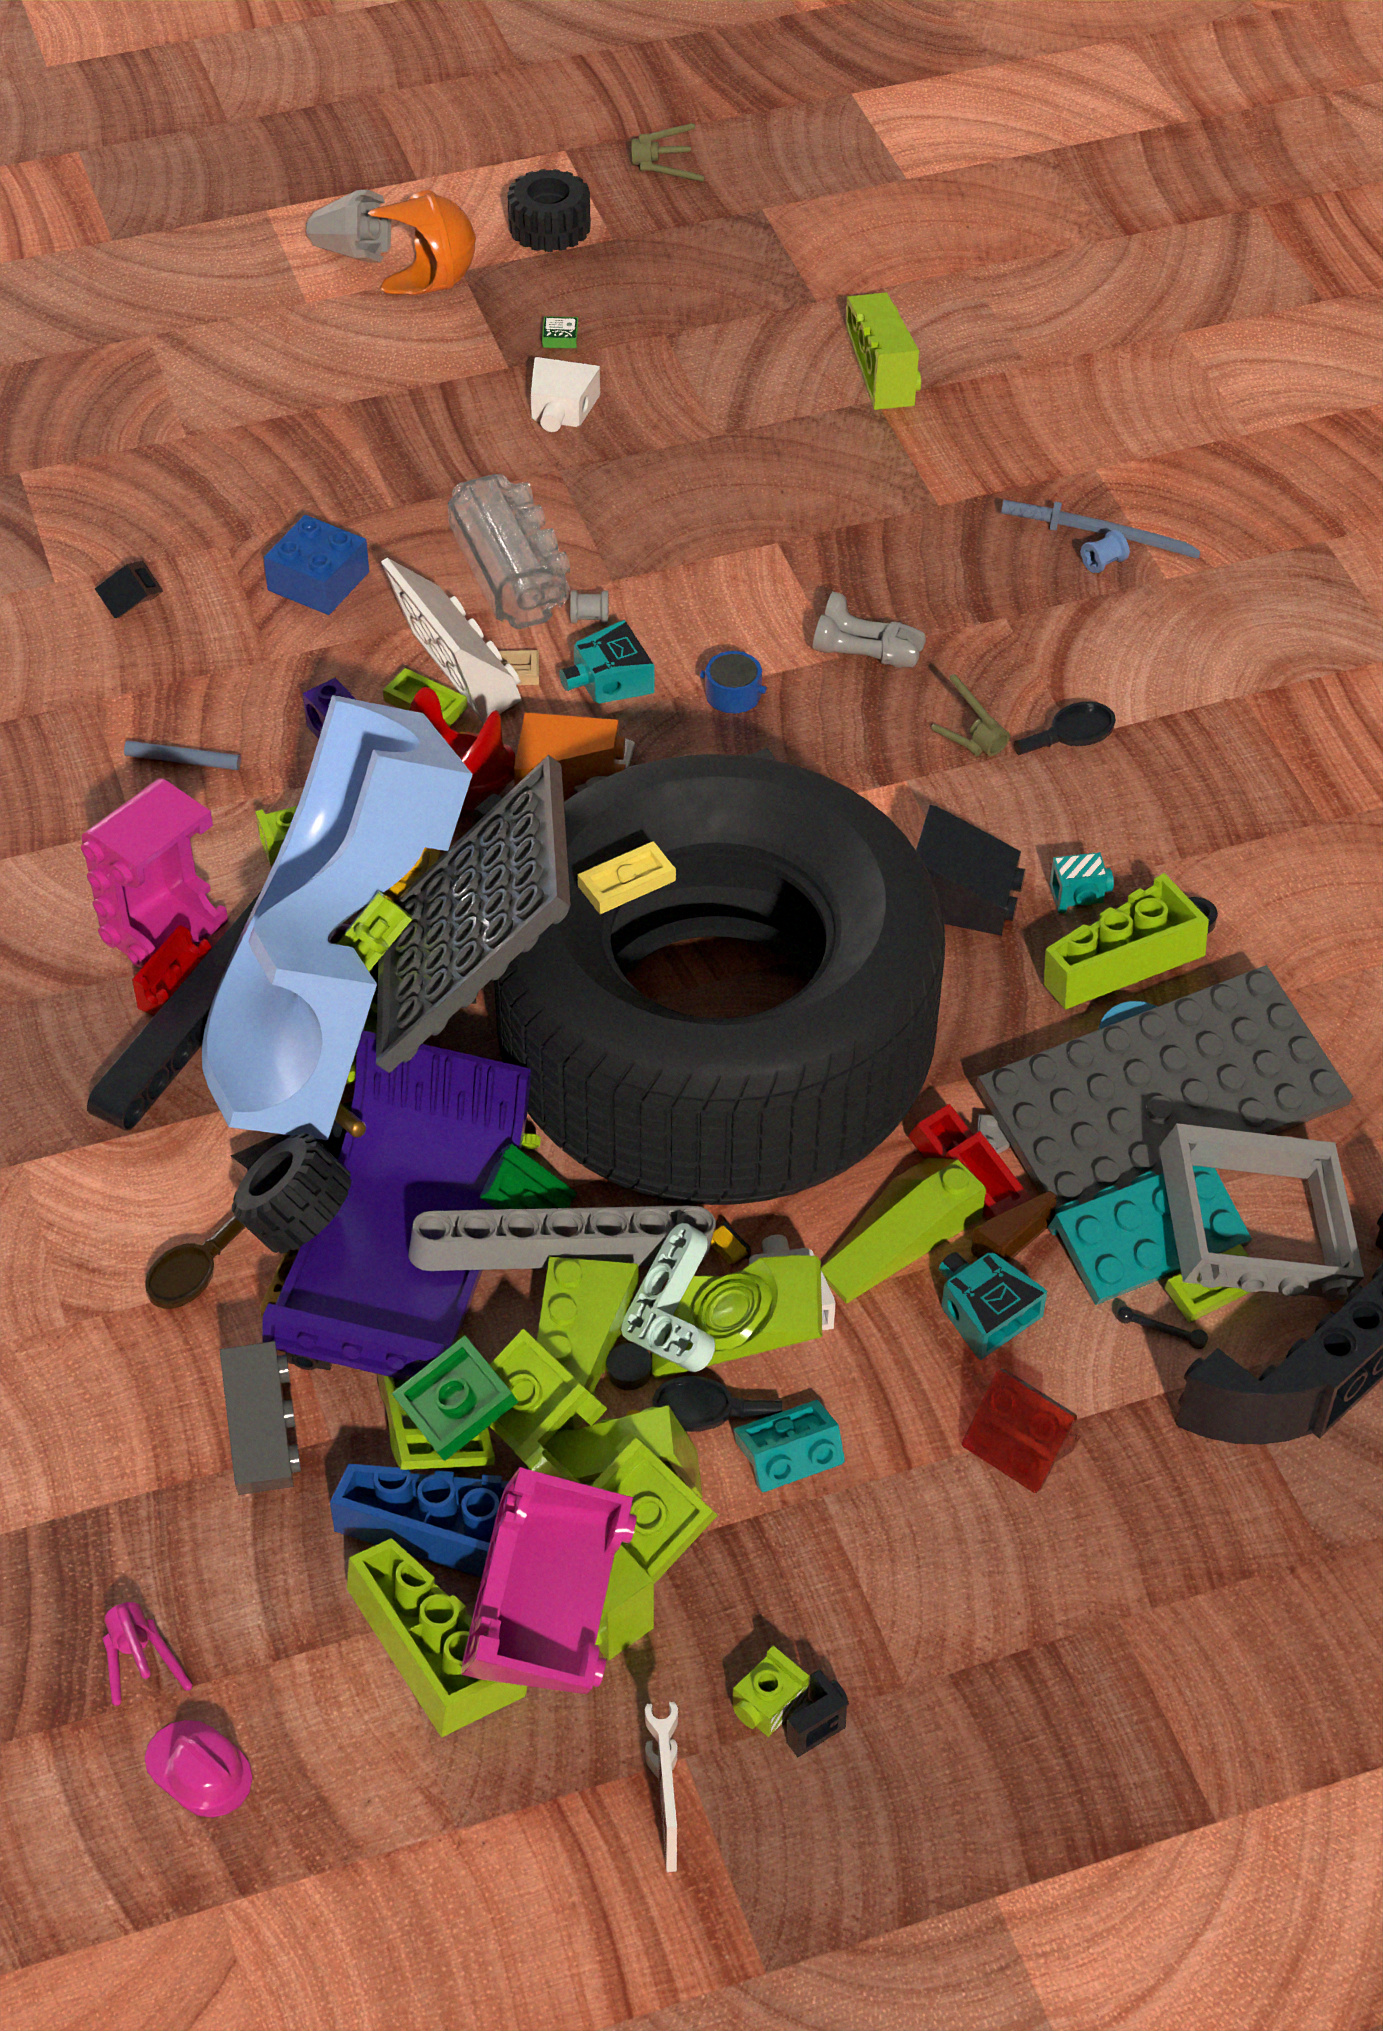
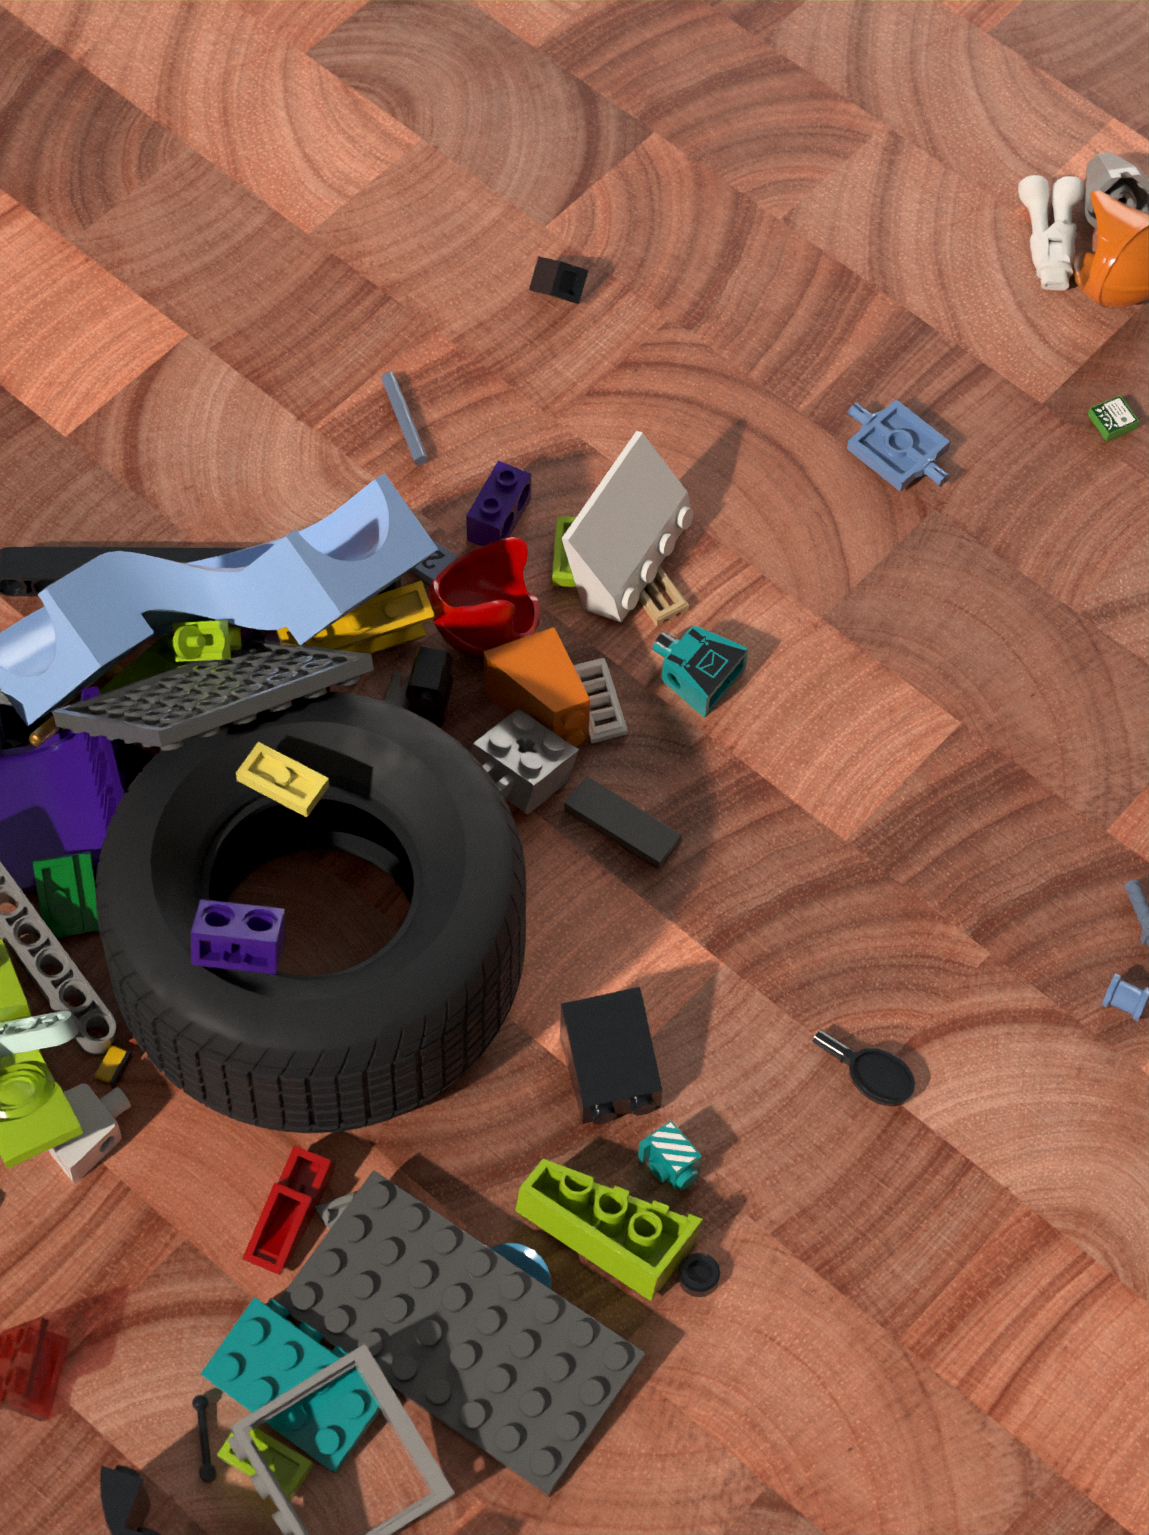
camera: 60 degrees right, 10 degrees up
dark pink windscreen [81,778,228,968] -> none
red hinge [132,925,212,1016] -> none
blue brick [263,515,369,615] -> none
clear brick [448,474,571,629] -> none
white torso [531,357,600,432] -> none
light grey bush [570,590,609,624] -> none
piece [700,651,767,714] -> none
light grey piece [812,591,926,668] -> none
lime wedge [821,1158,986,1304] -> none
olive plant [931,674,1010,757] -> none
teal torso [938,1252,1048,1361] -> none
reddish brown slope [971,1191,1057,1262] -> none
none -> dark purple brick [191,900,285,974]
none -> medium blue plate [847,399,950,492]
none -> white piece [1018,175,1084,290]

